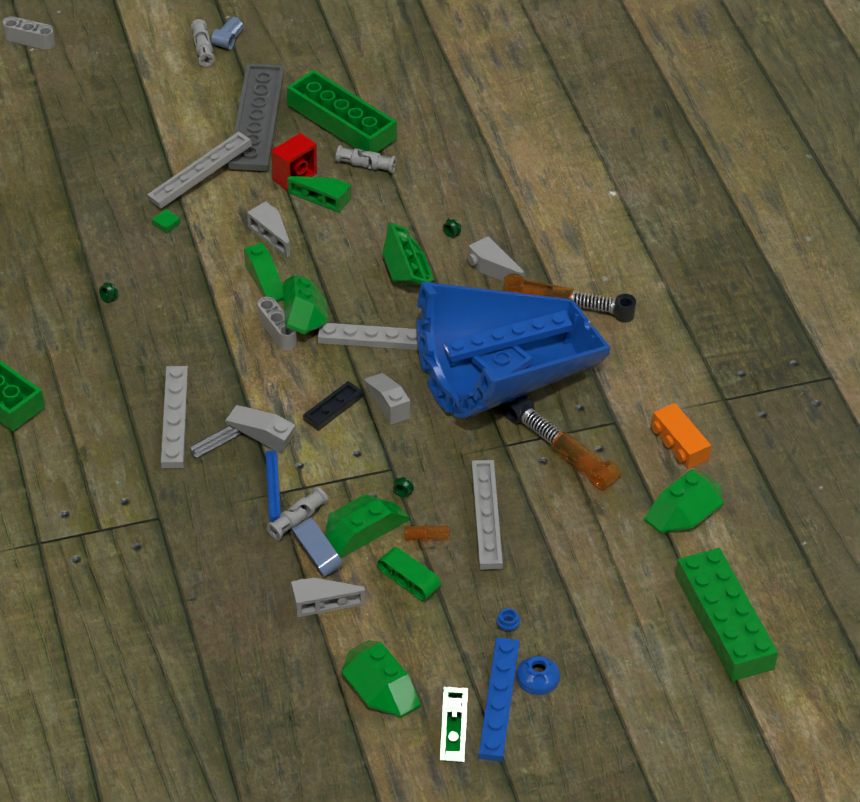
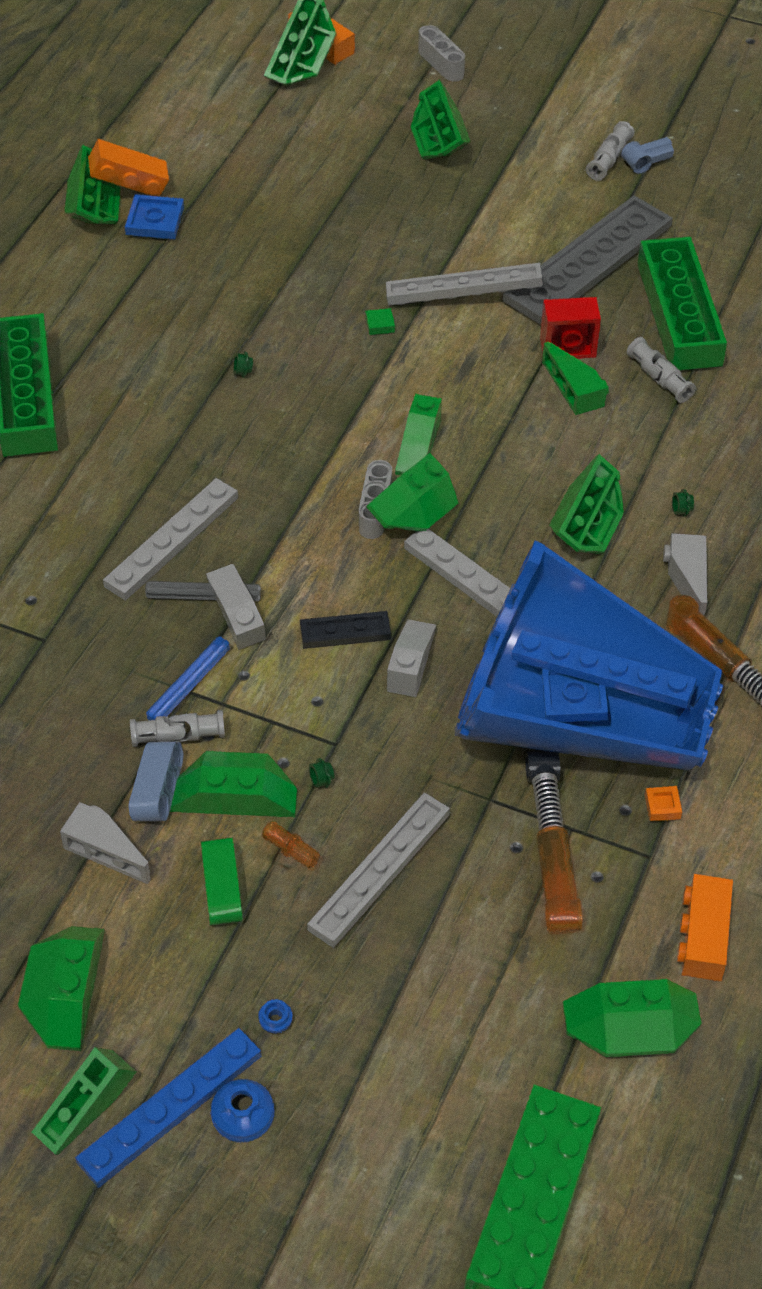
camera: 40 degrees right, 5 degrees up
light grey slope [247,201,290,258] -> none
none -> green wedge [410,79,471,160]
none -> orange plate [645,786,682,821]

